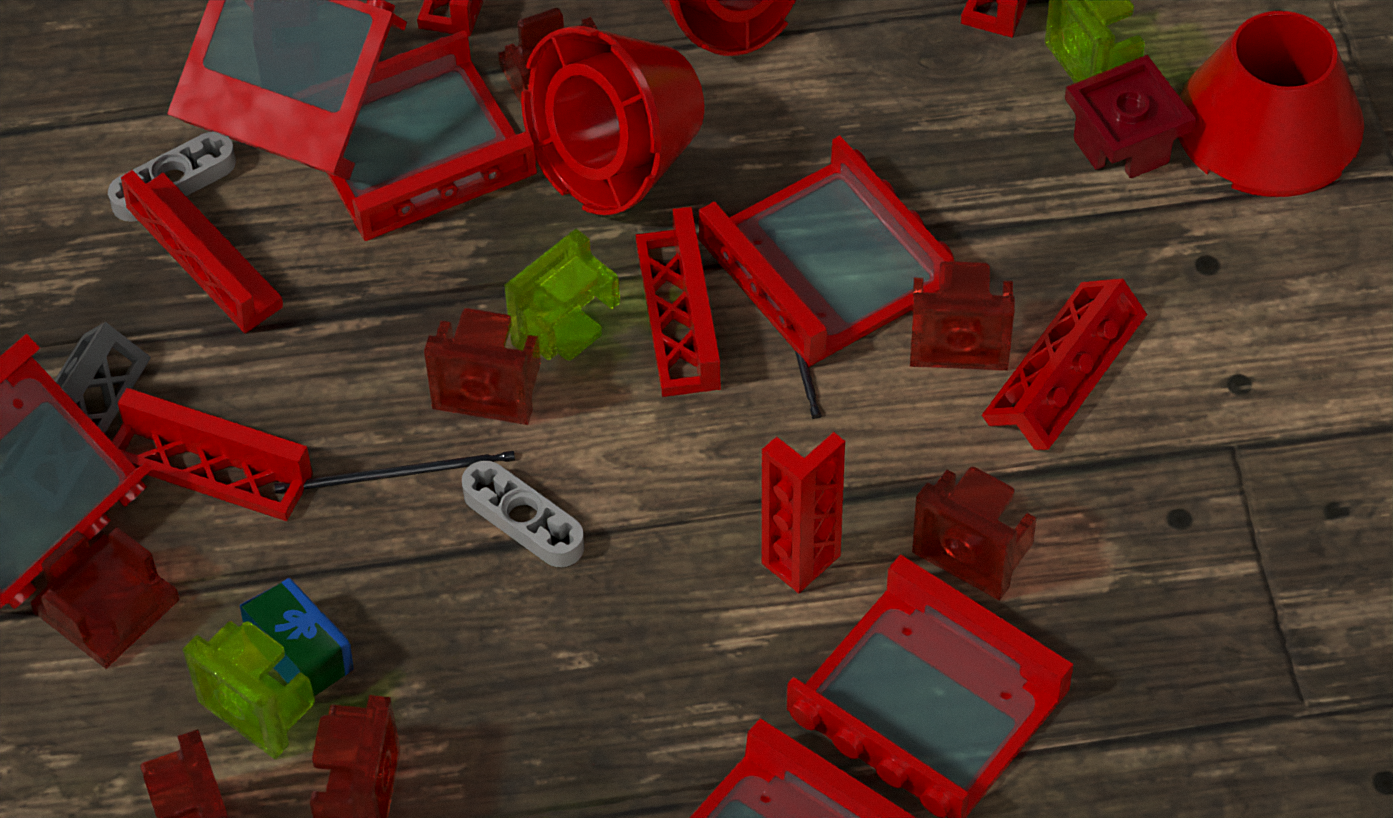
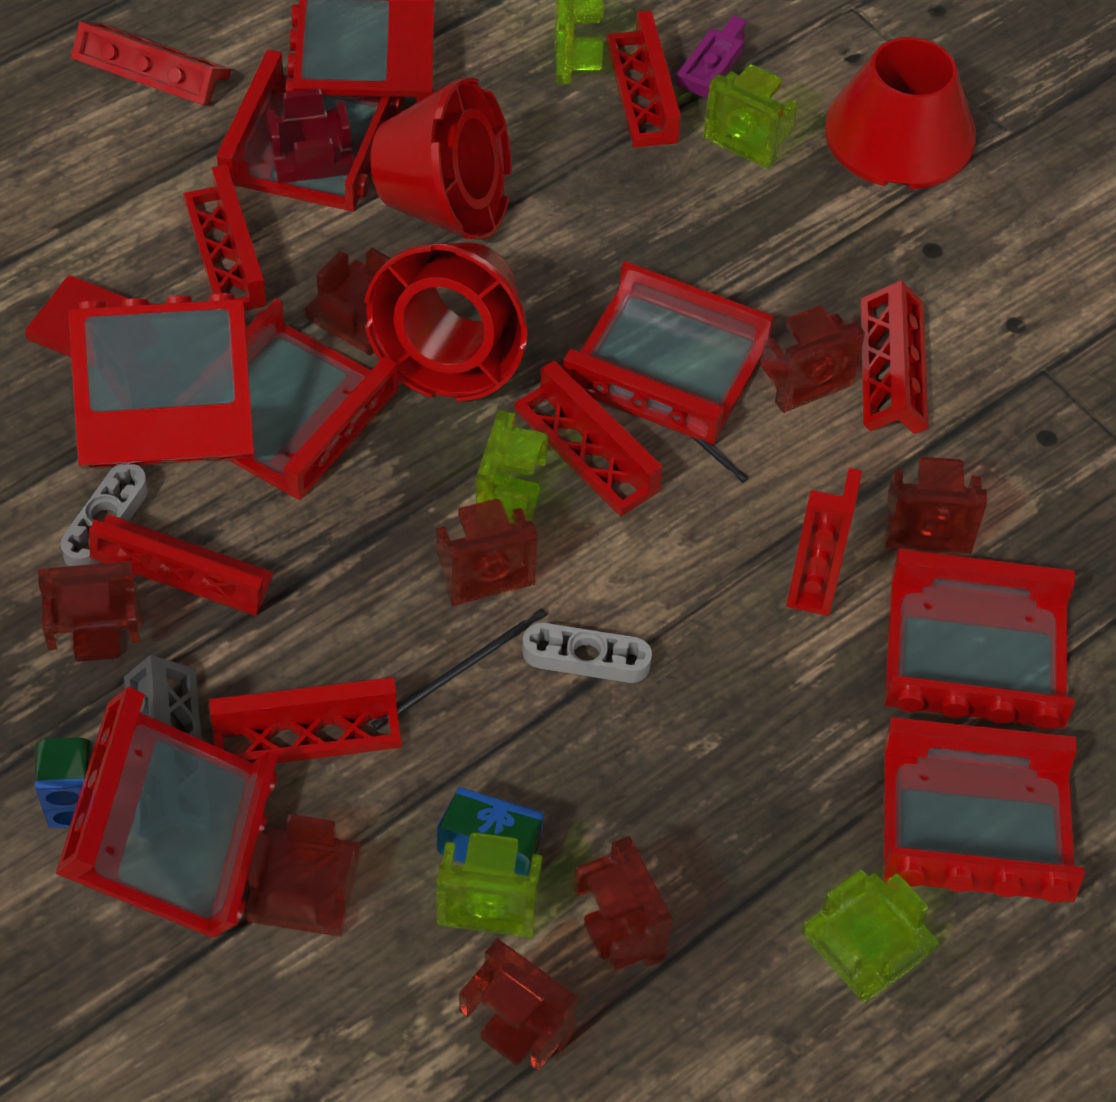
camera: 35 degrees left, 0 degrees up
dark red panel [1065,55,1196,178] -> none
none -> clear red panel [38,561,142,662]

